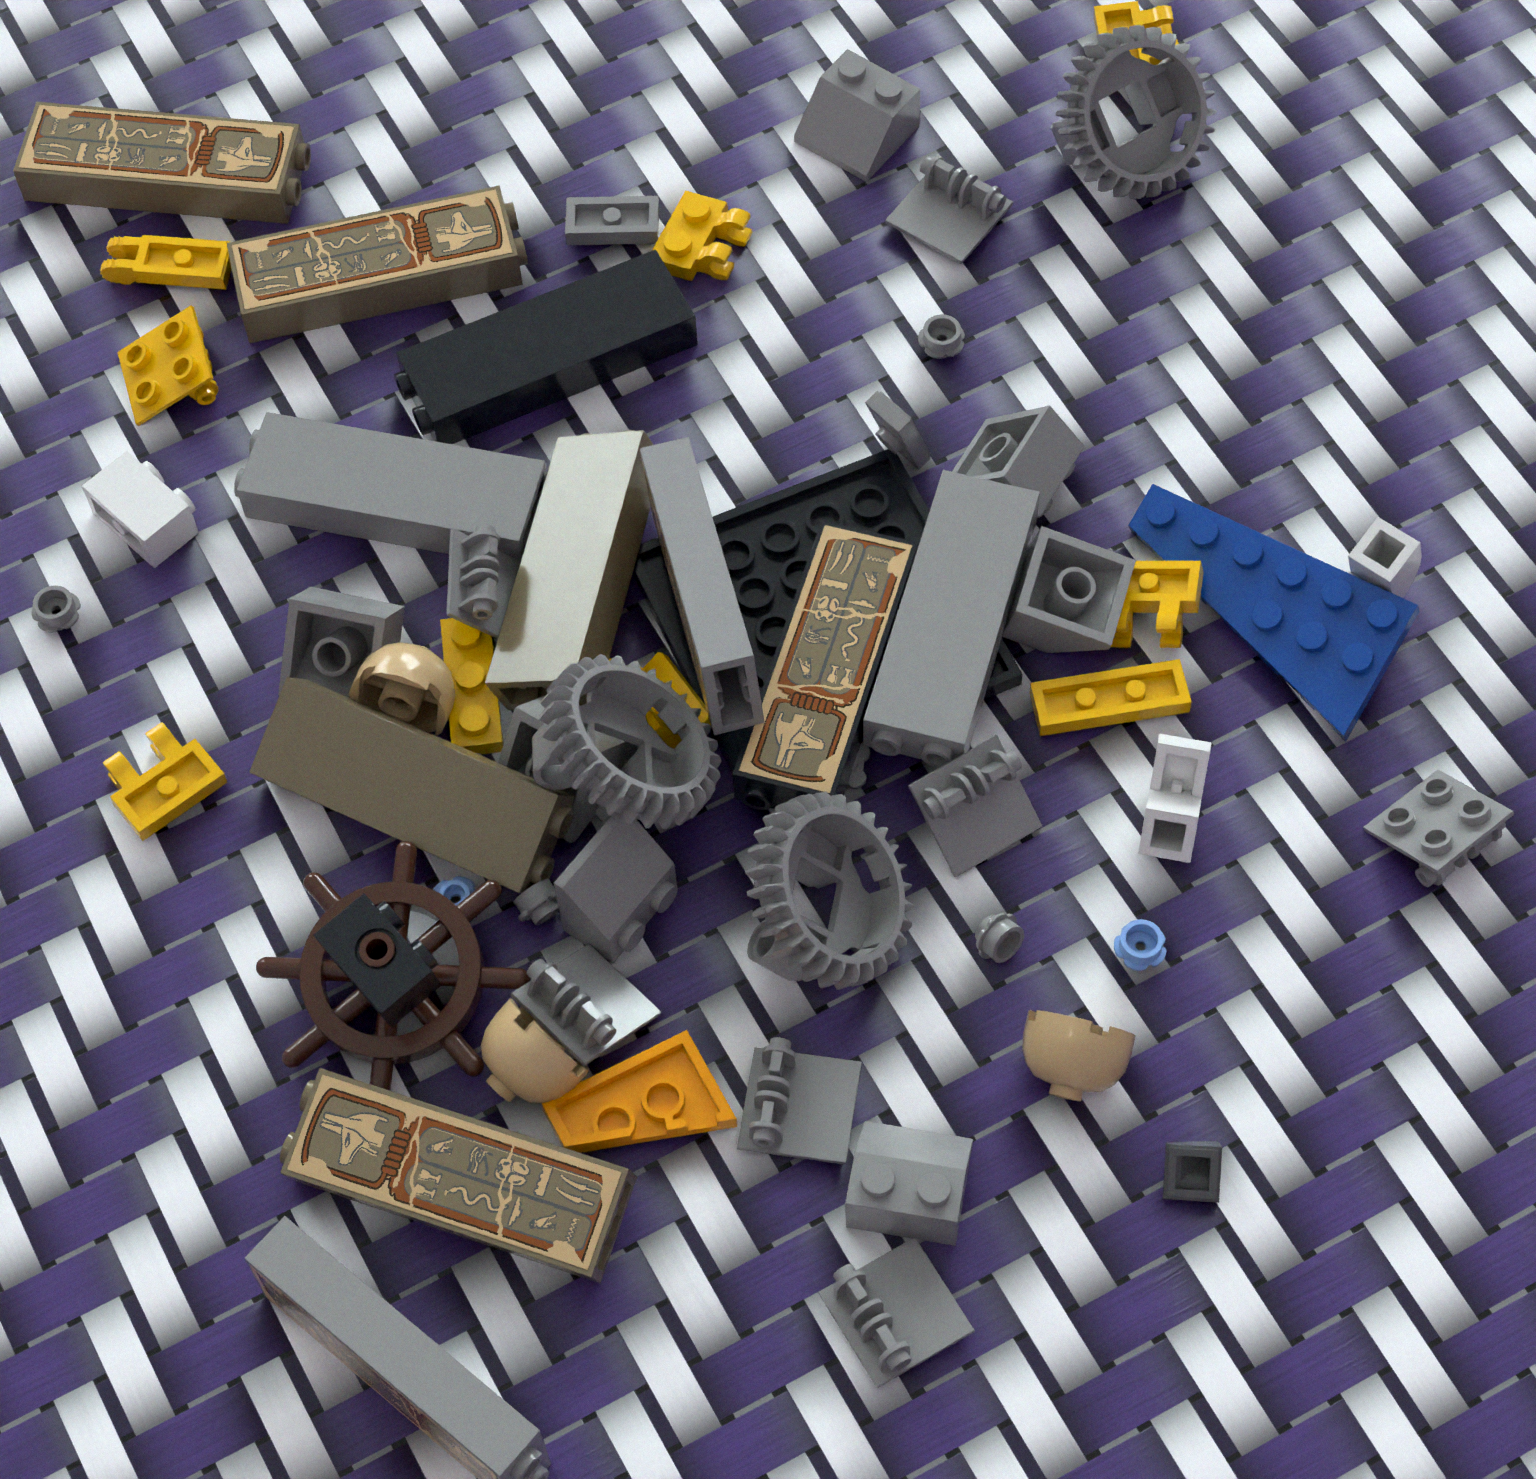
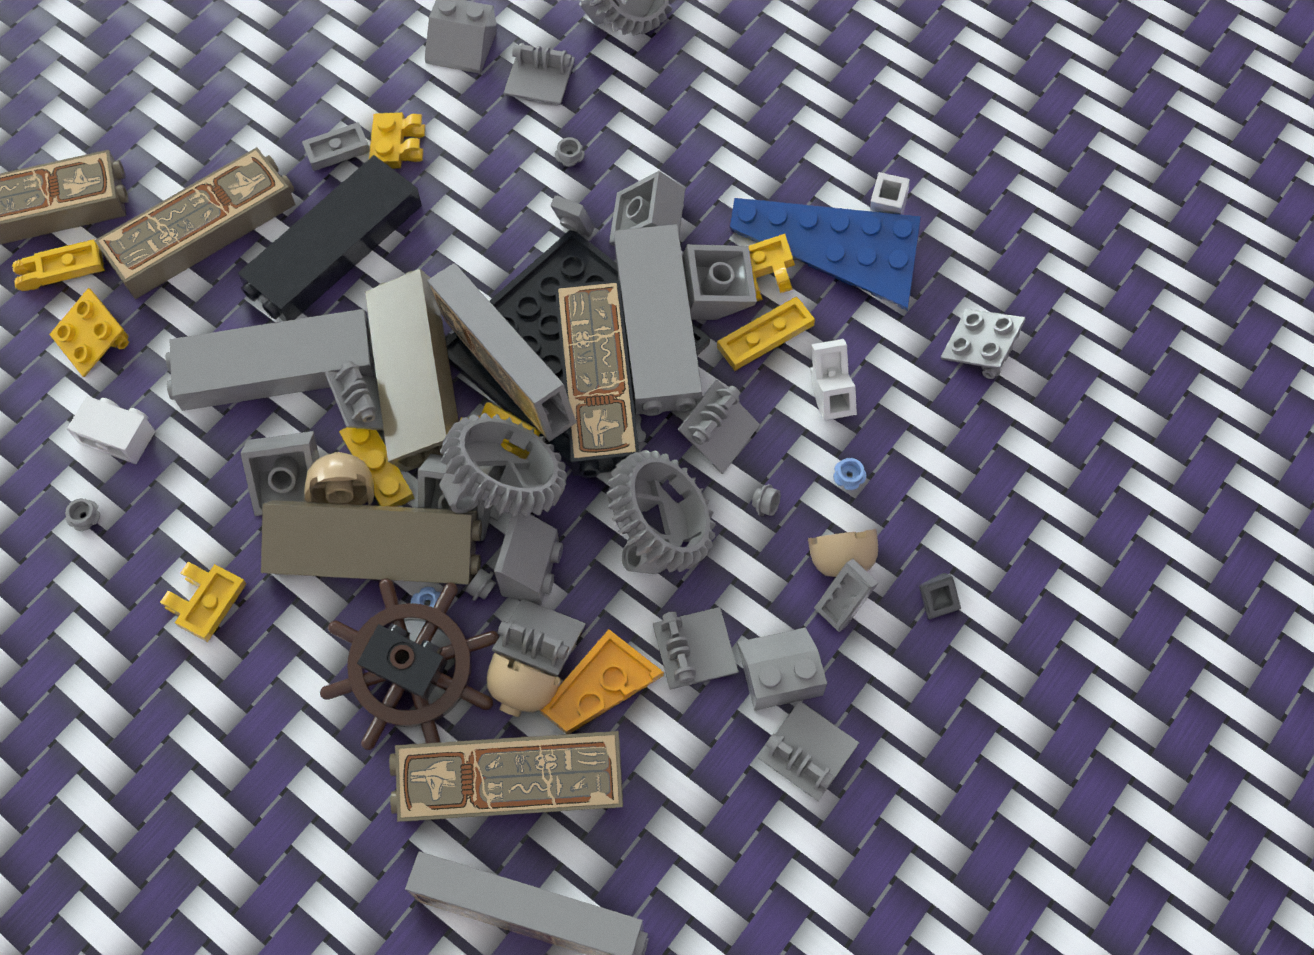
camera: 25 degrees left, 5 degrees up
none -> light grey plate [814,559,879,632]

